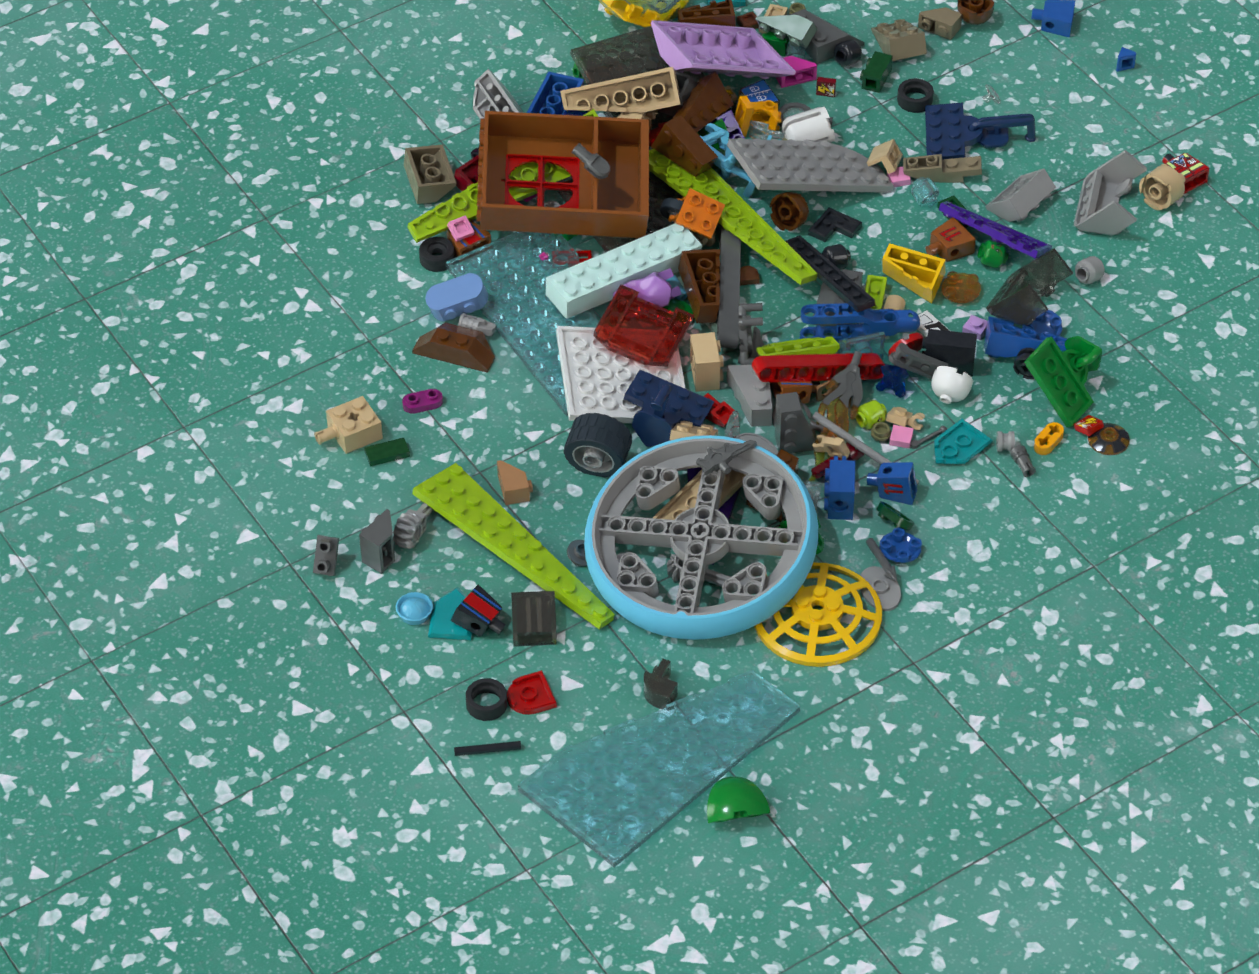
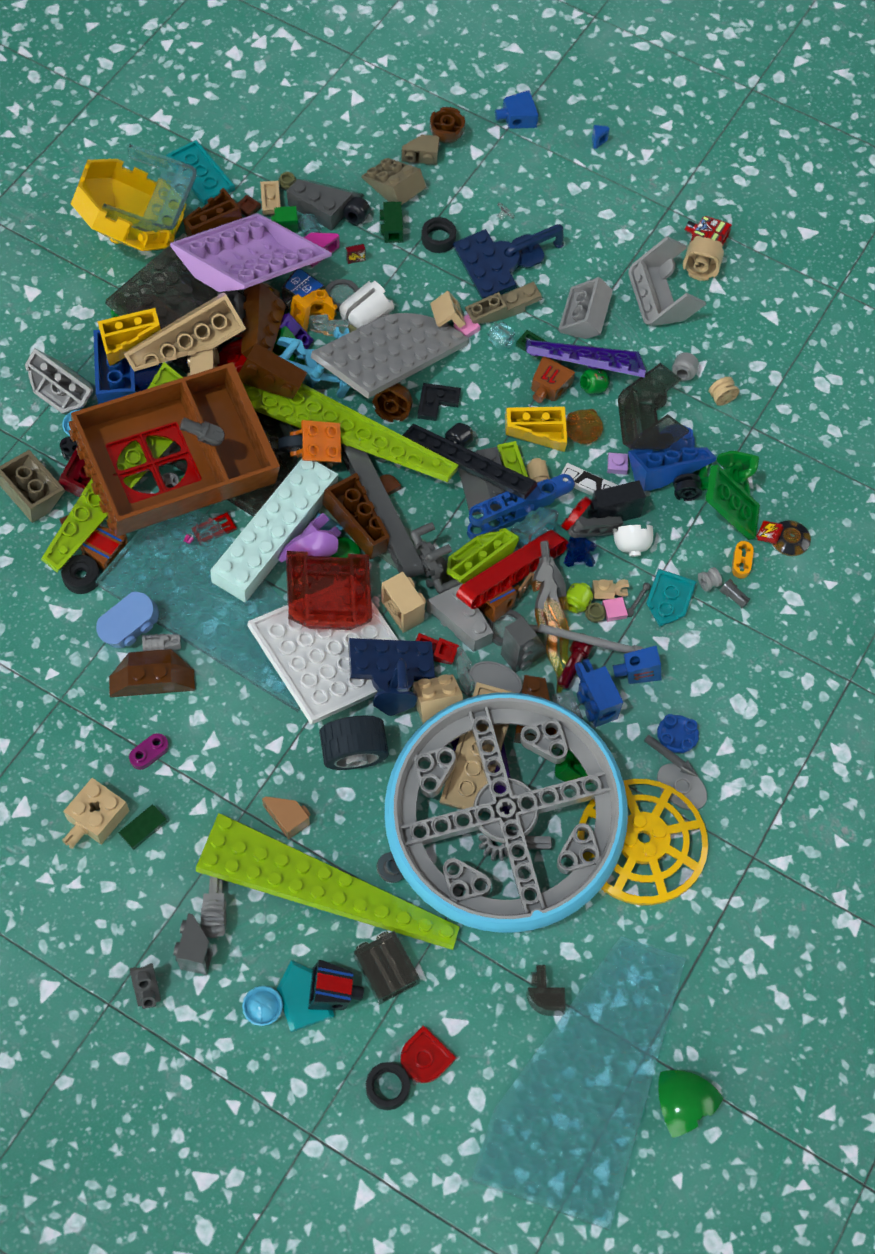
camera: 30 degrees left, 15 degrees up
bright pink tile [447,215,474,242] -> none
black bar [454,741,521,756] -> none
dark grey piece [696,440,757,475] -> none
slope [755,15,818,48] -> none
tan plate [812,435,850,459] -> none
dark green plate [876,501,914,531] -> none
none -> yellow wedge [97,308,161,366]
none -> tan wheel [709,377,740,406]

